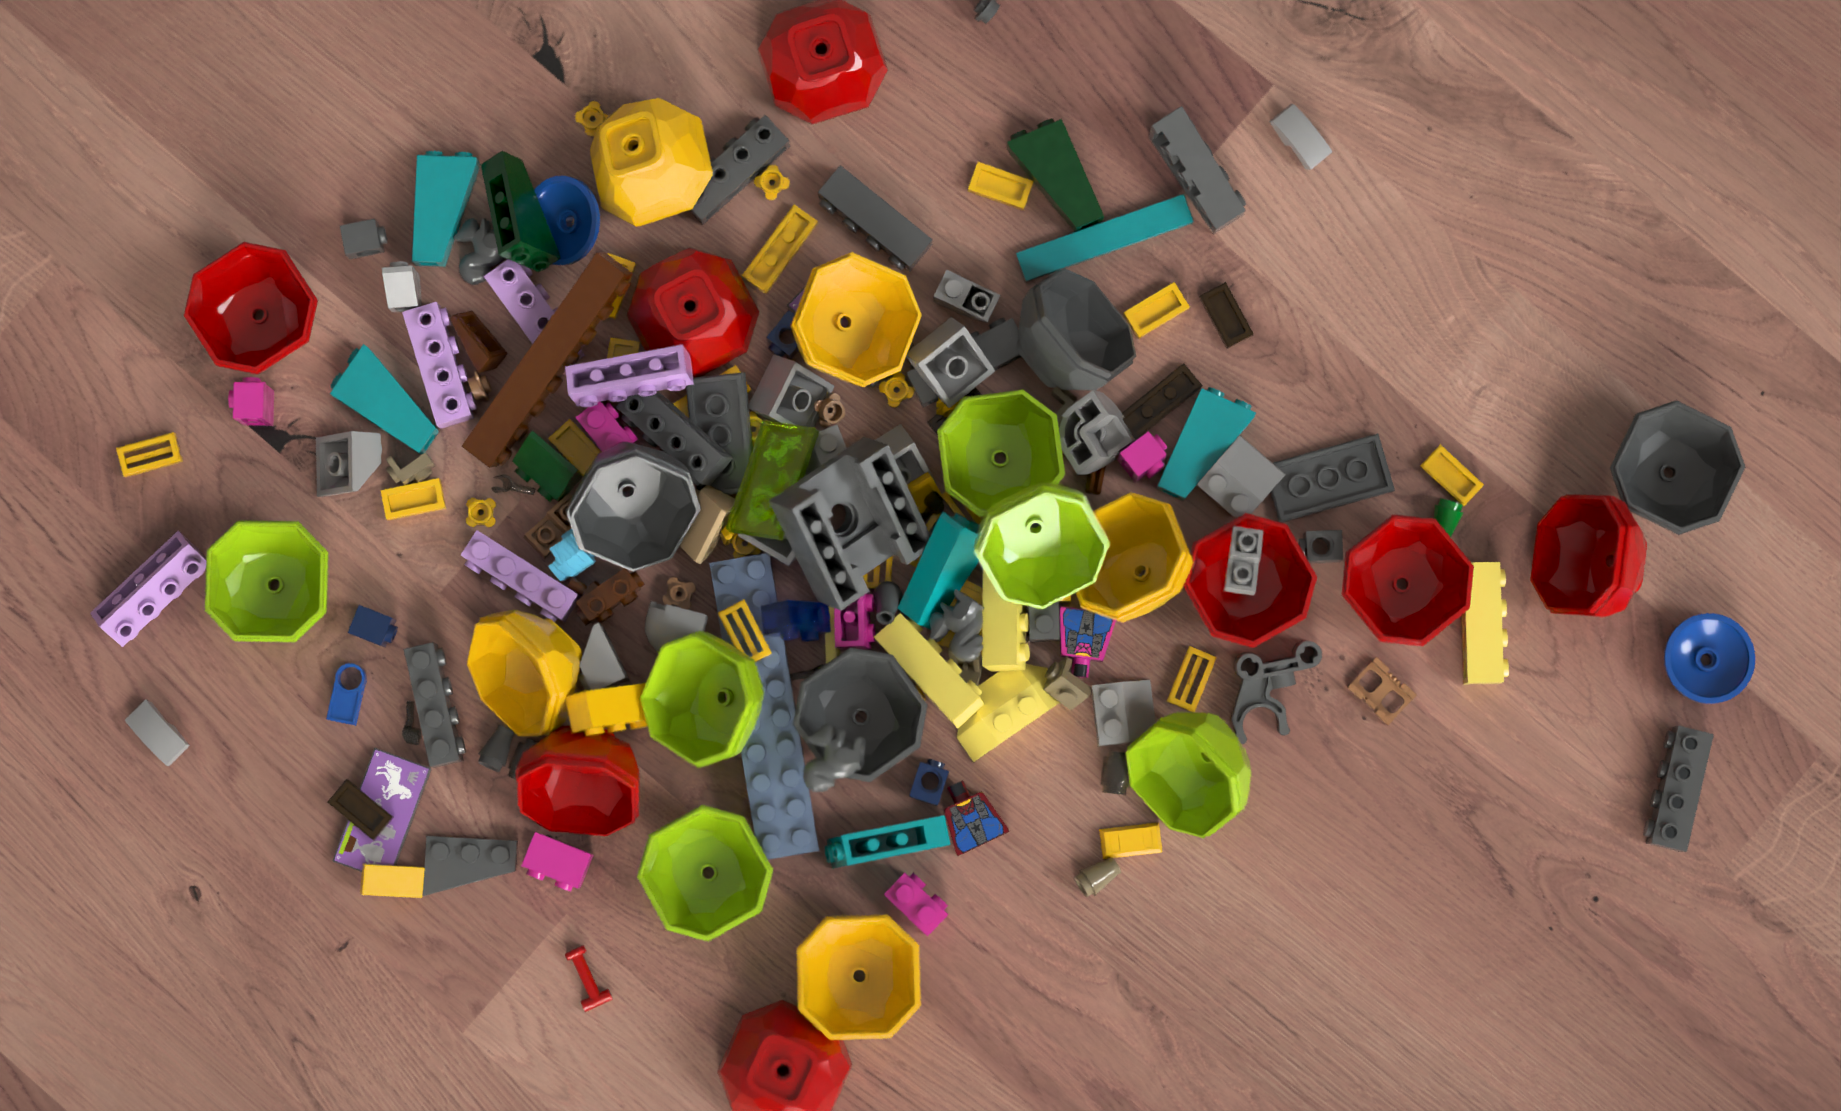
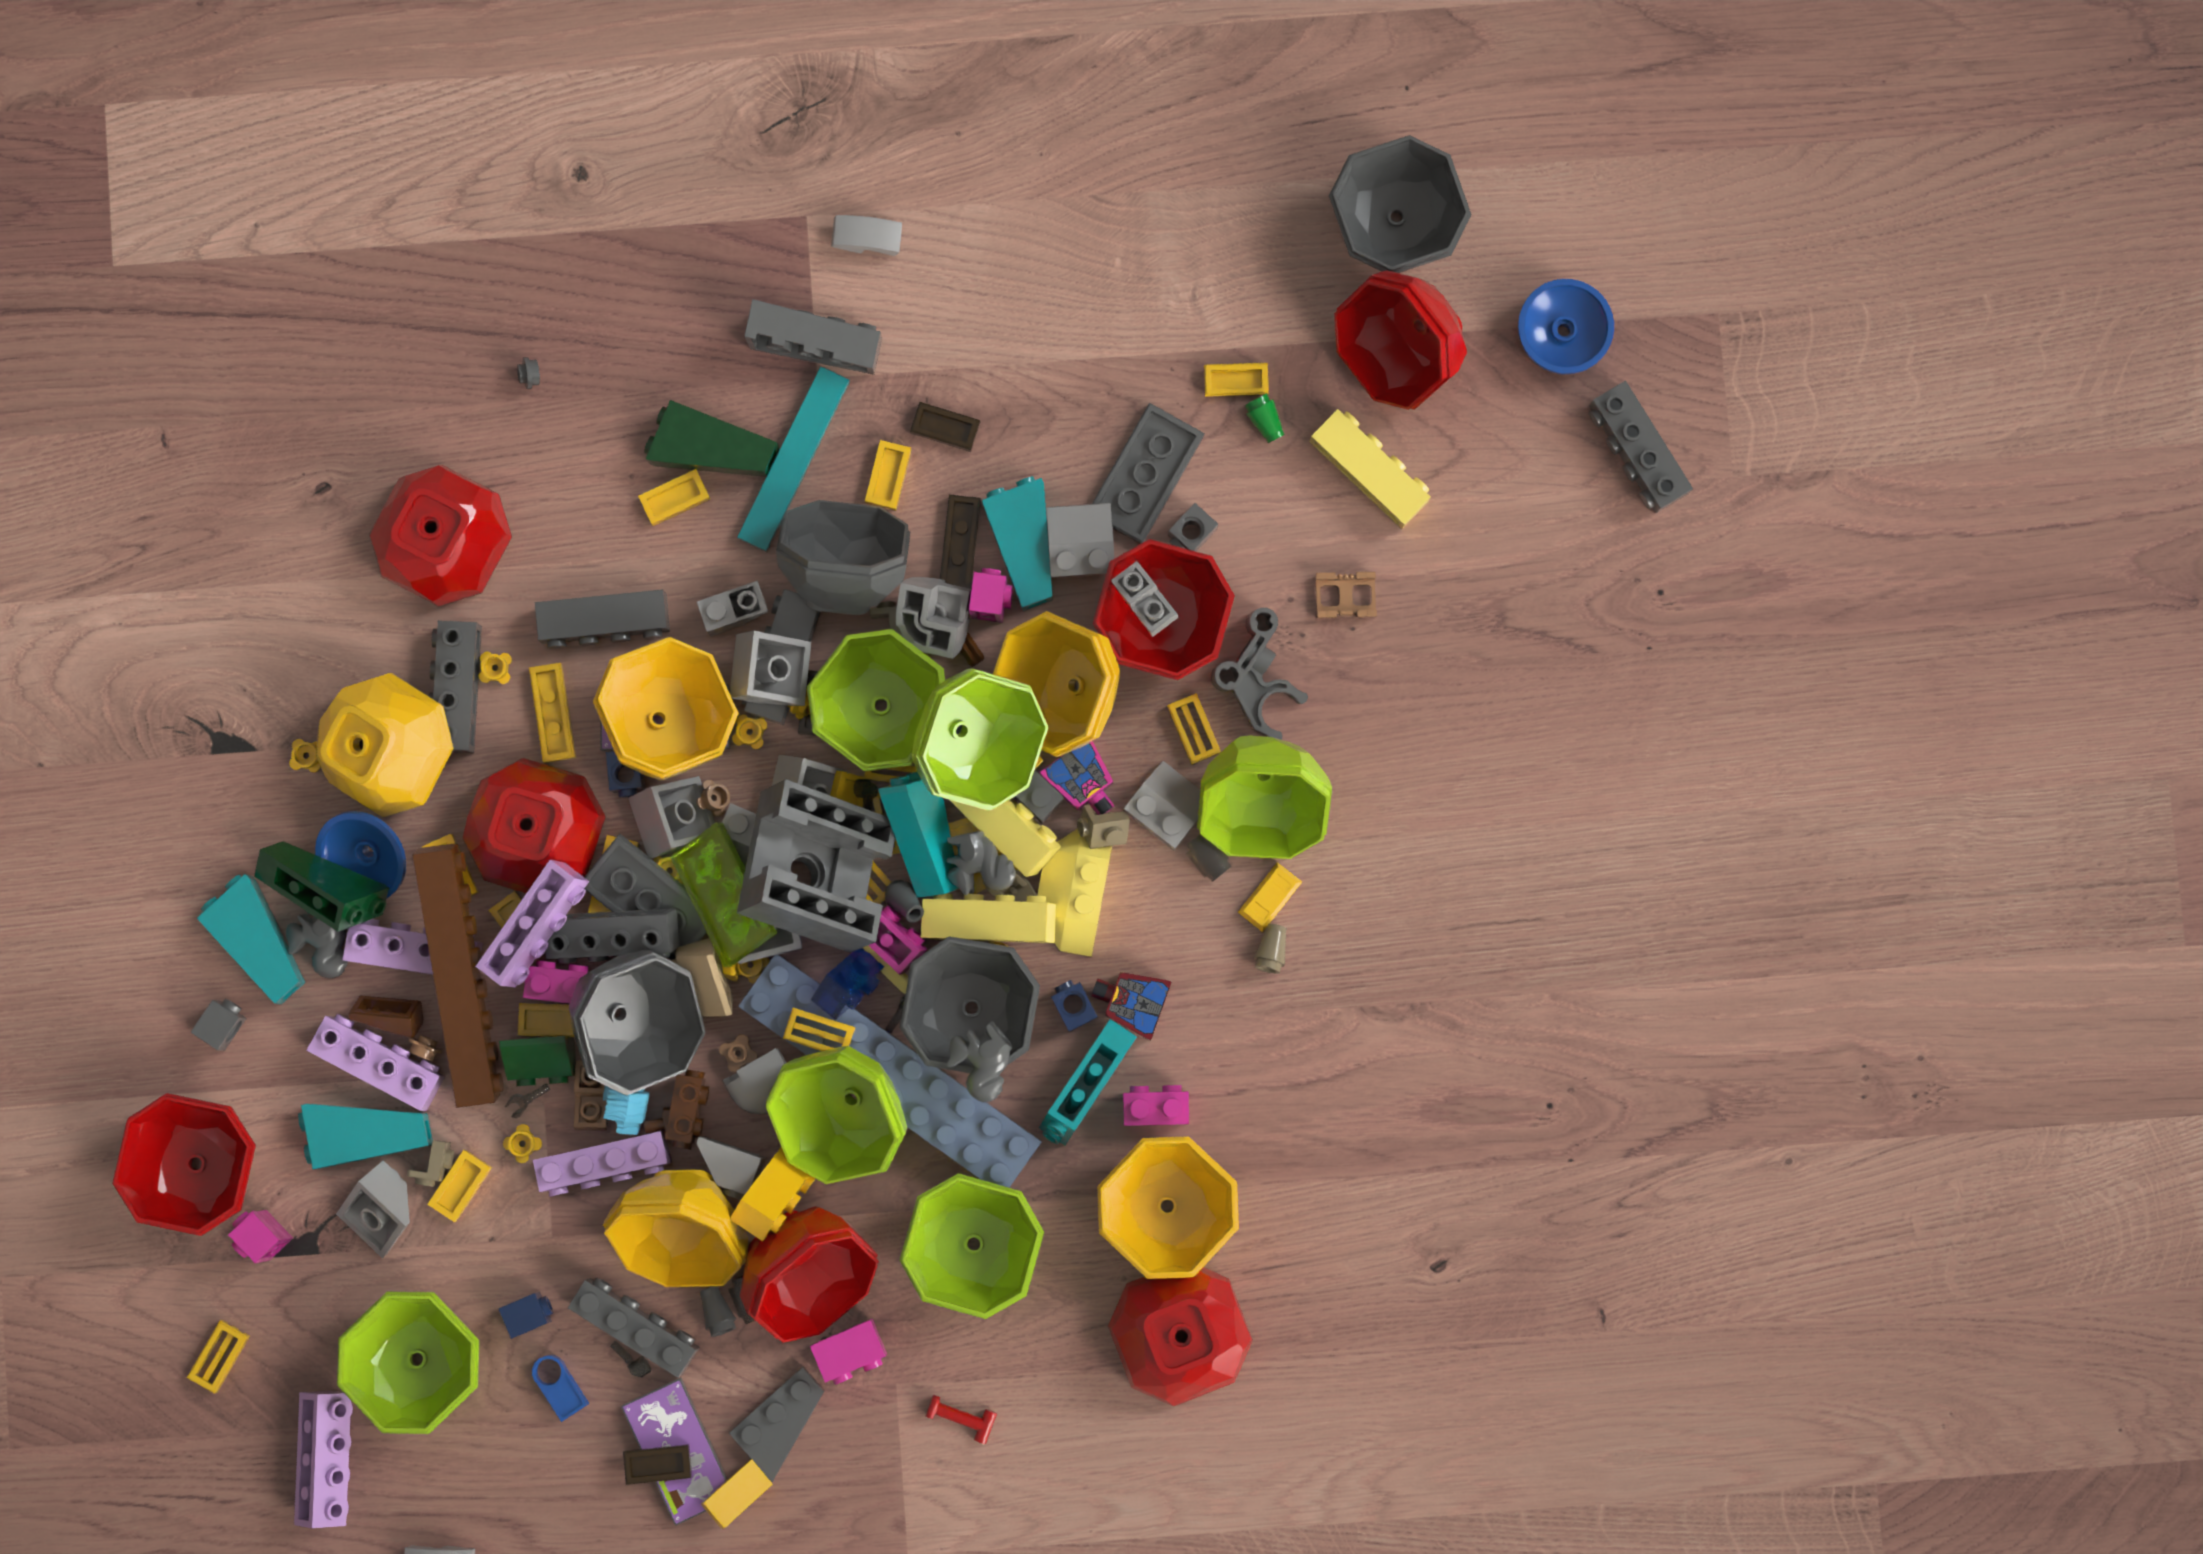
camera: 45 degrees left, 0 degrees up
slope [382,261,422,313] -> none
red rock [1341,514,1474,647] -> none

